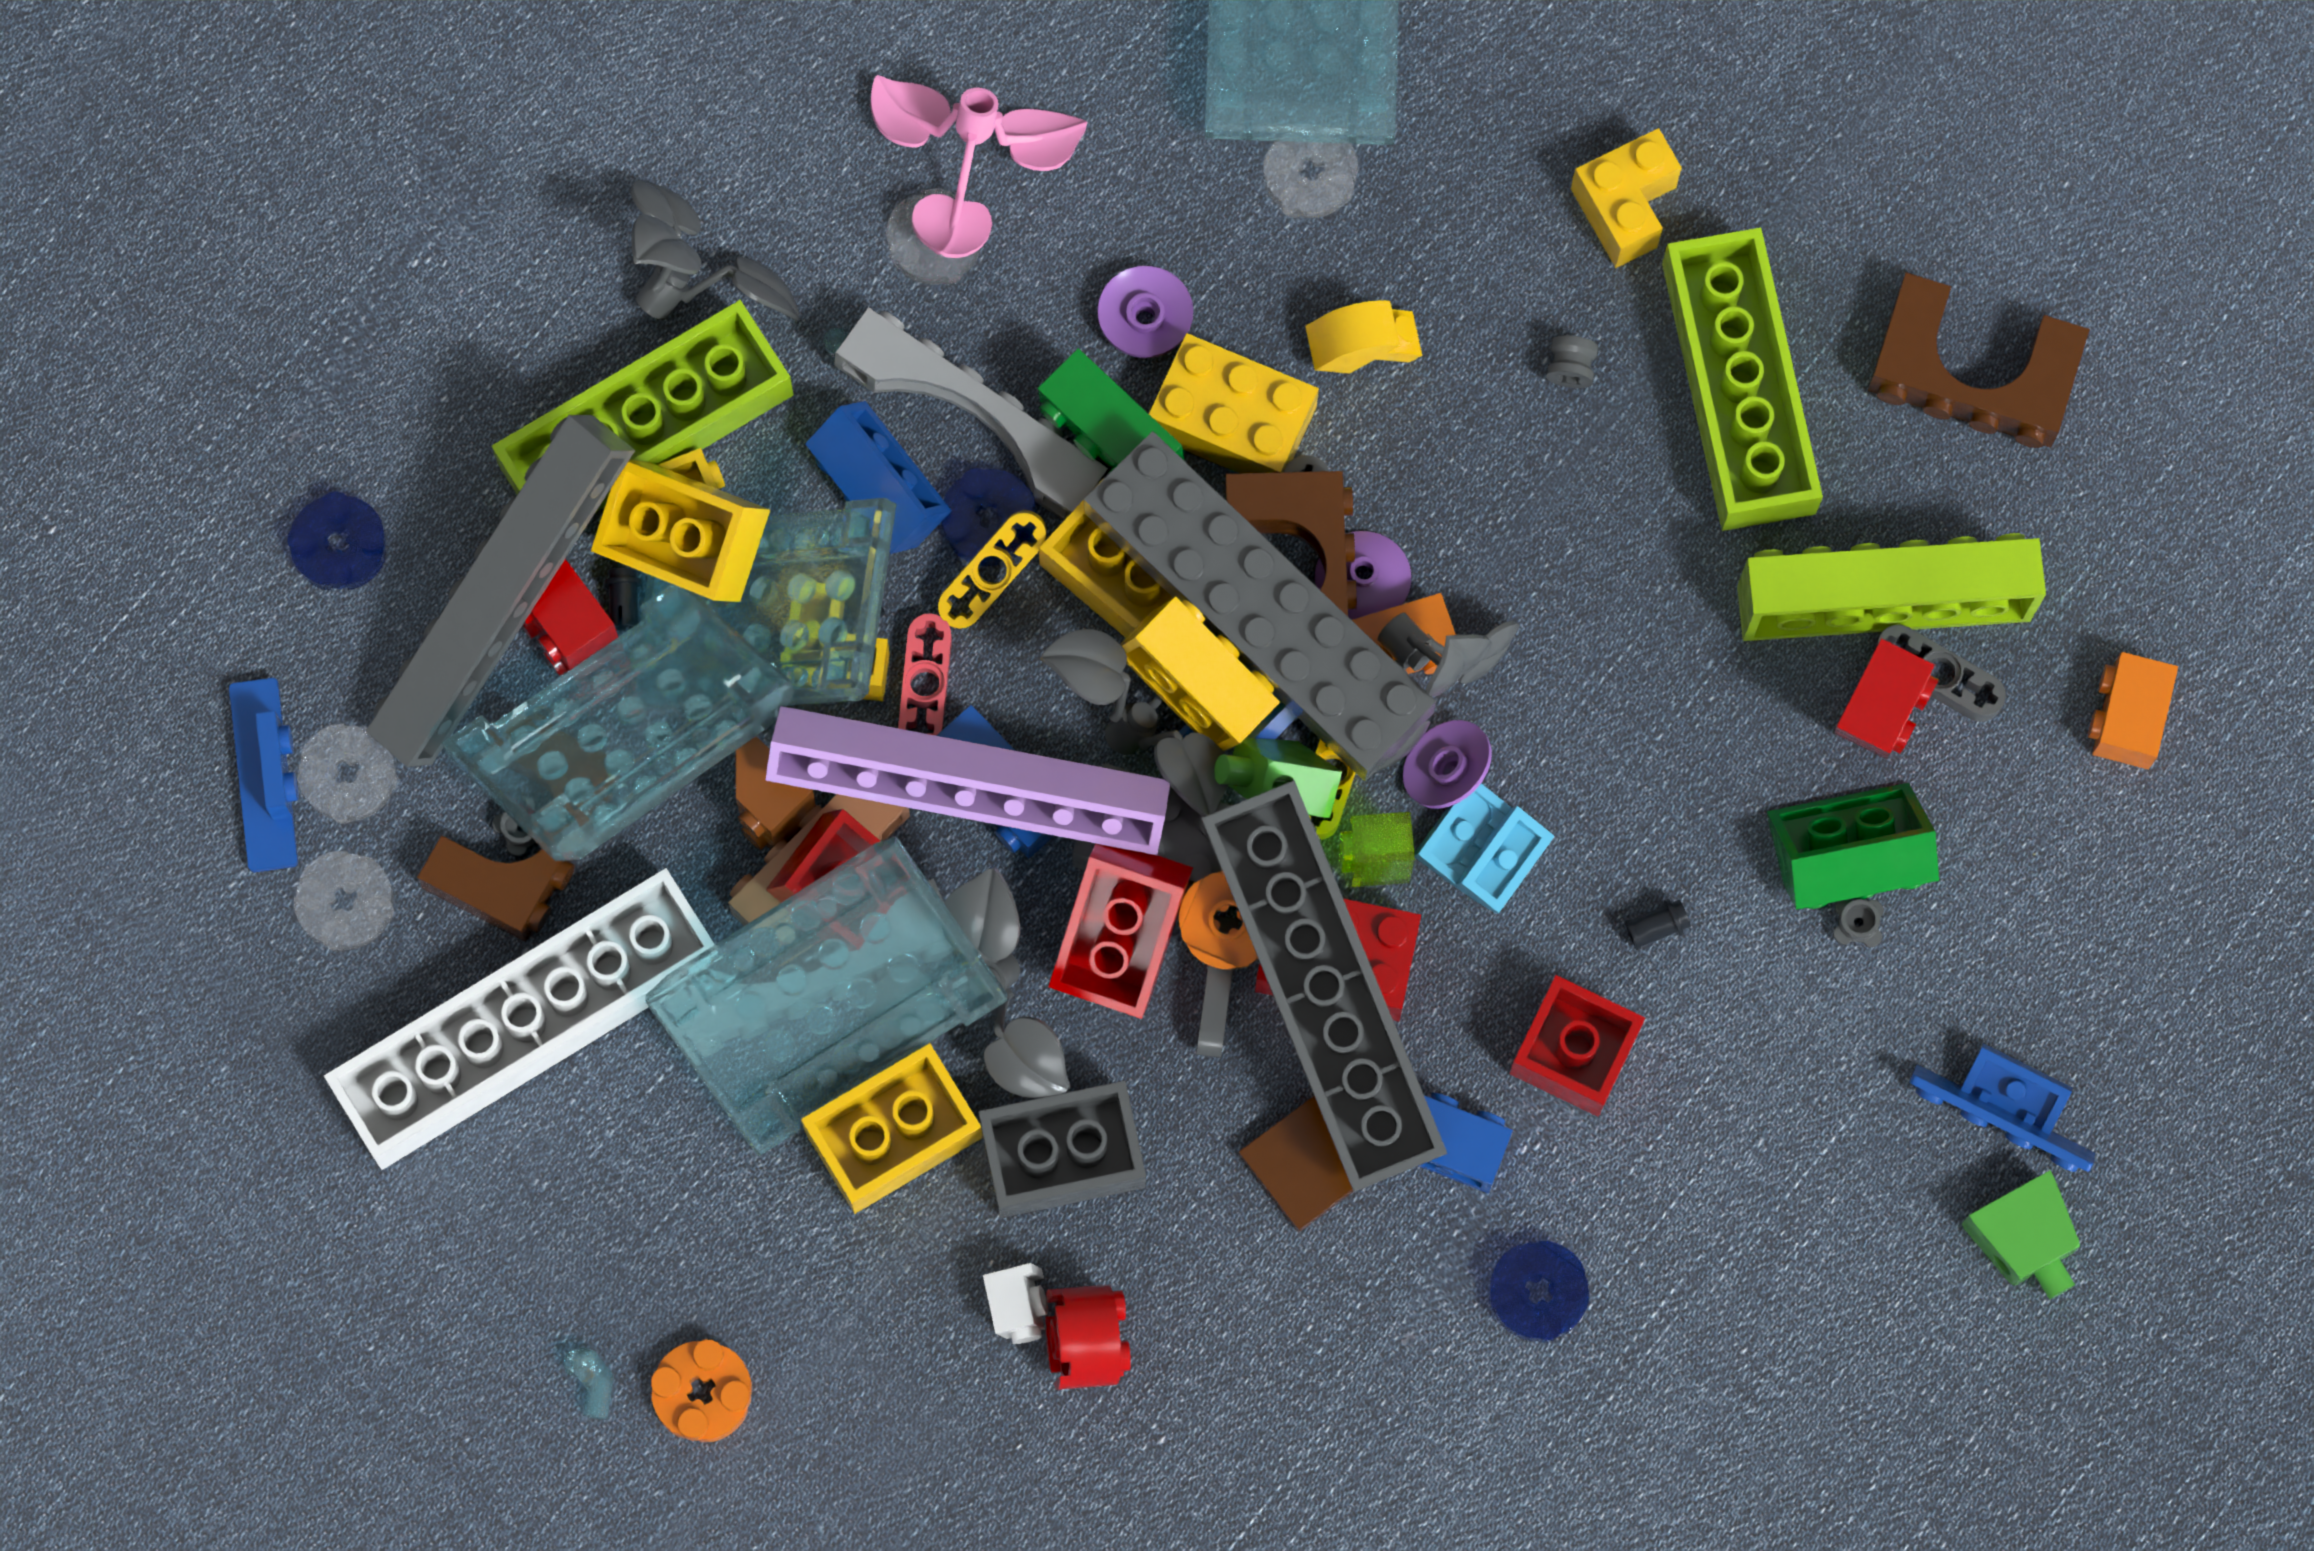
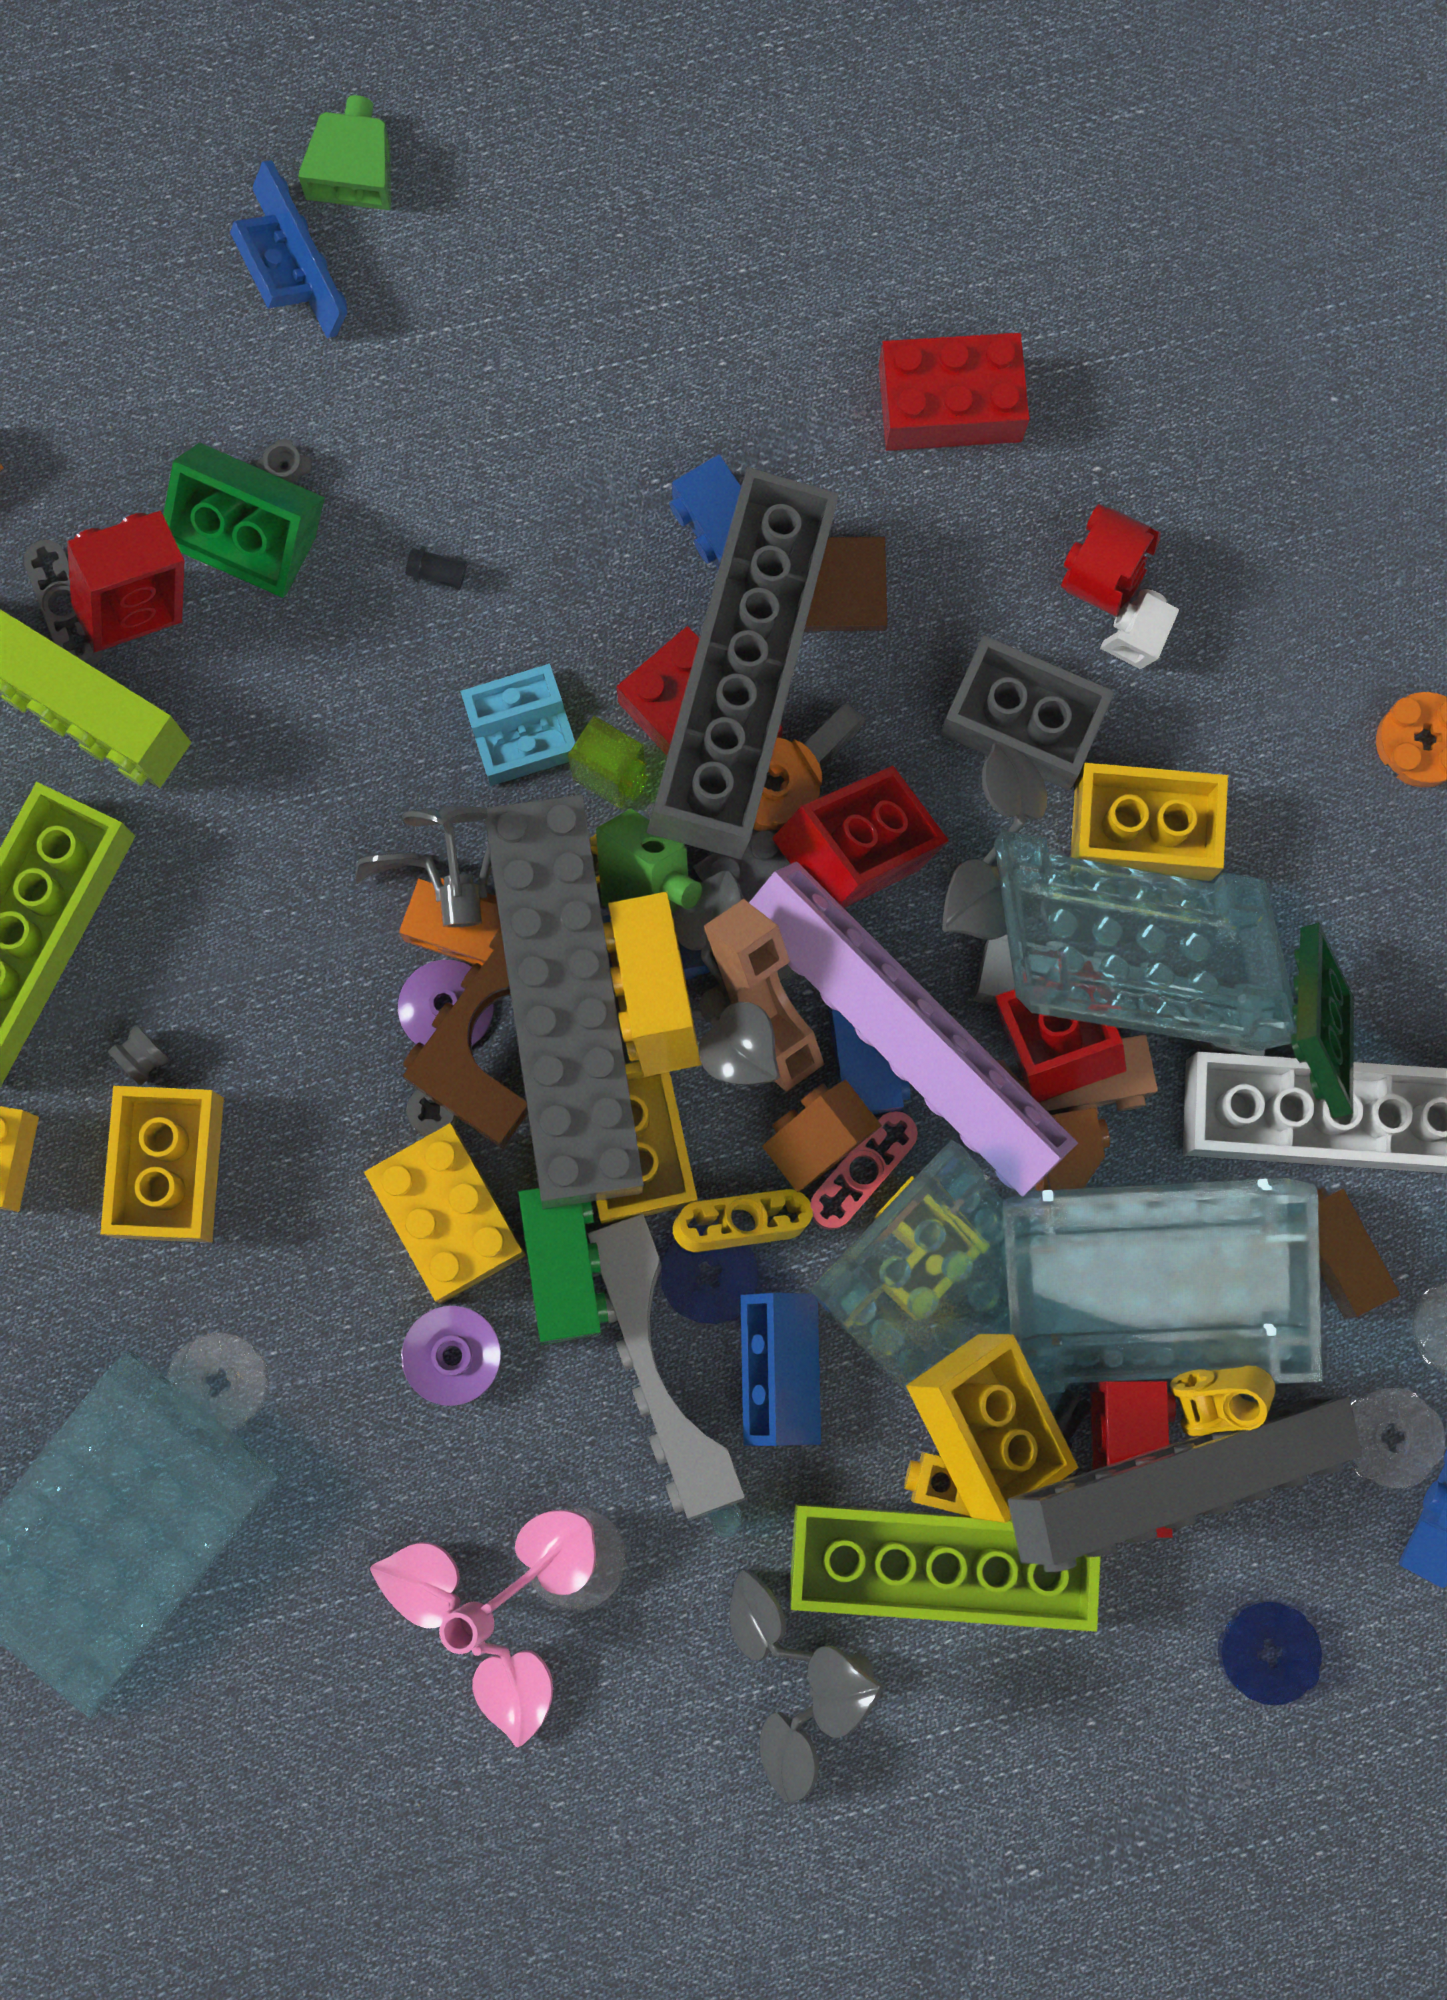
camera: 145 degrees left, 5 degrees up
yellow brick [1305,300,1422,374] -> none
medium lavender dish [1403,720,1492,808] -> none
clear blue plate [1489,1241,1589,1343] -> none
red brick [1509,975,1646,1117] -> none
none -> yellow brick [100,1086,224,1243]
none -> nougat arch [704,899,824,1092]
none -> dark orange brick [762,1079,882,1193]
none -> red brick [878,332,1029,451]
none -> yellow piece [1170,1365,1275,1436]
none -> dark green plate [1291,922,1354,1118]

